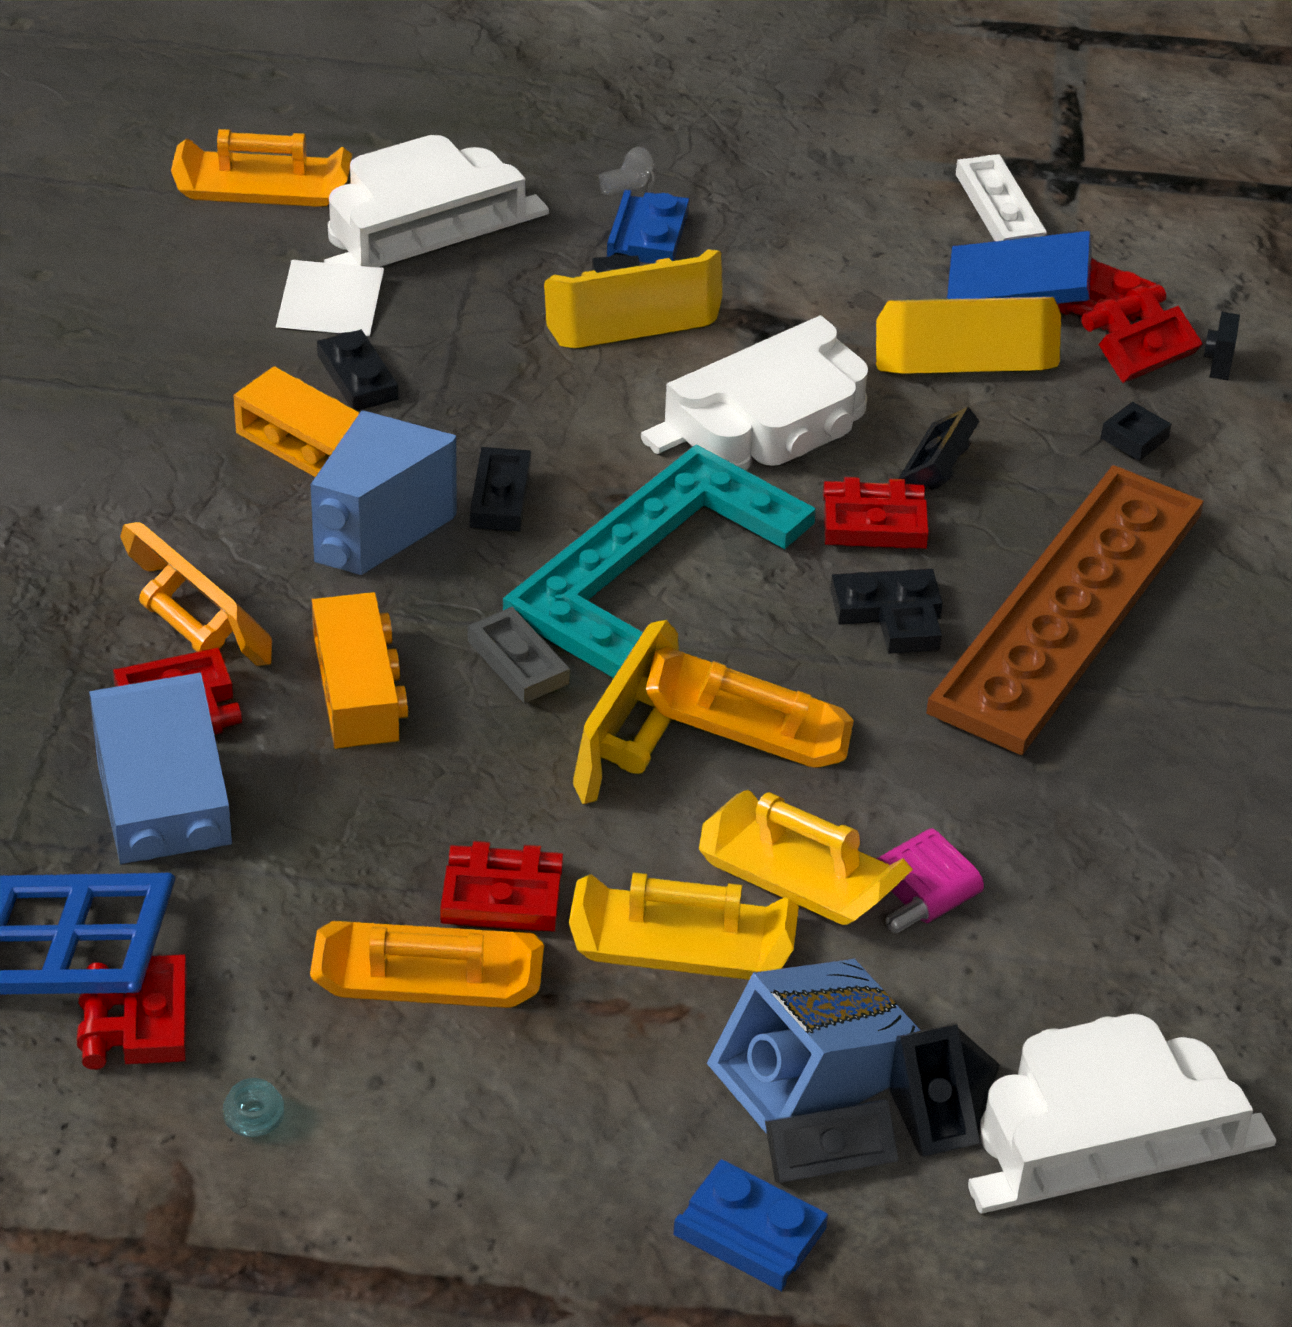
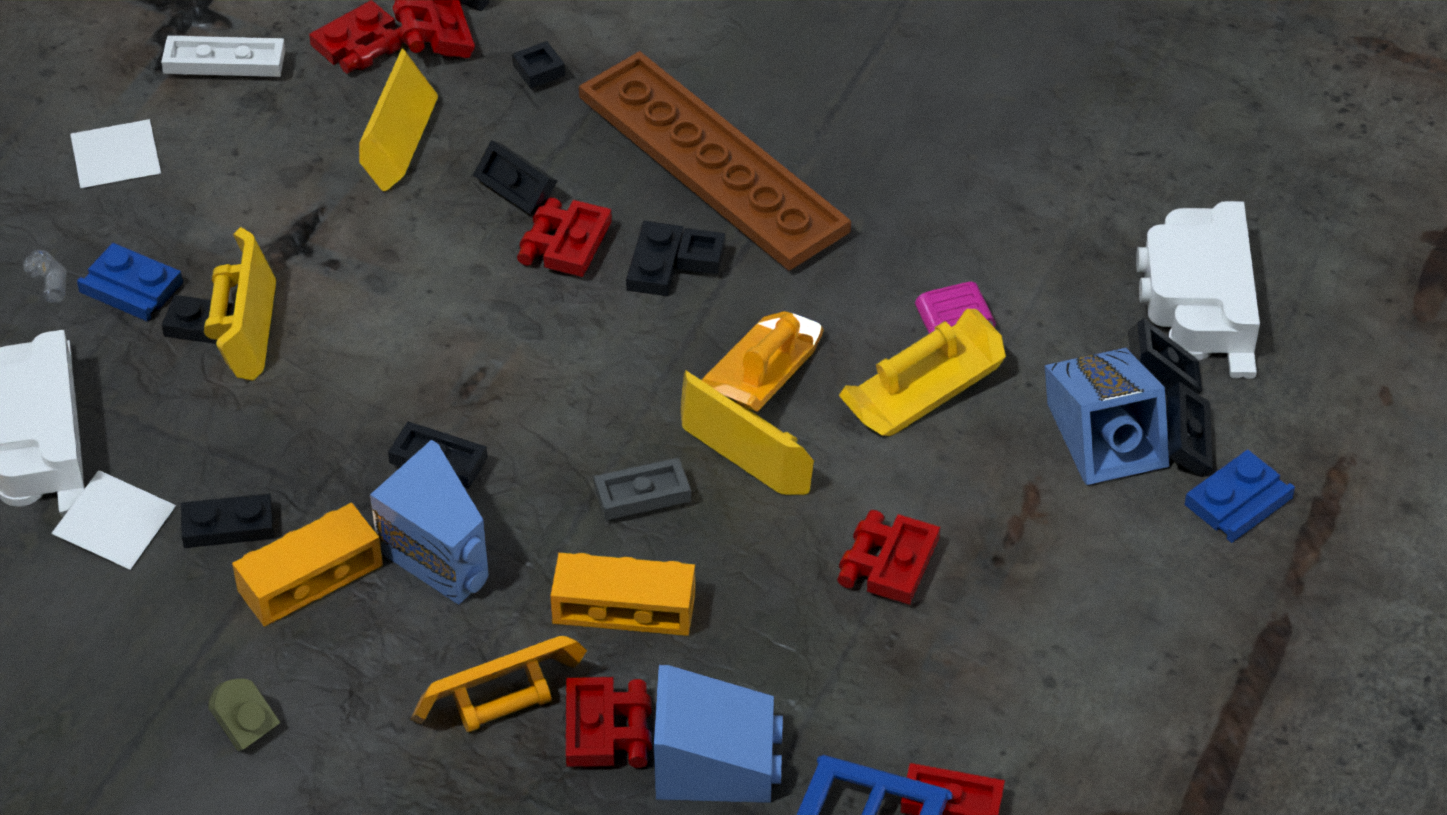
camera: 70 degrees left, 5 degrees up
clear light blue plate [223,1078,284,1137] -> none
light orange piece [310,921,544,1008] -> none
teal plate [503,444,816,678] -> none
yellow piece [569,872,799,980] -> none
white brick [641,315,868,471] -> none
blue tile [947,231,1092,304] -> none
none -> white sticker [70,119,161,188]
none -> olive plate [208,679,280,751]

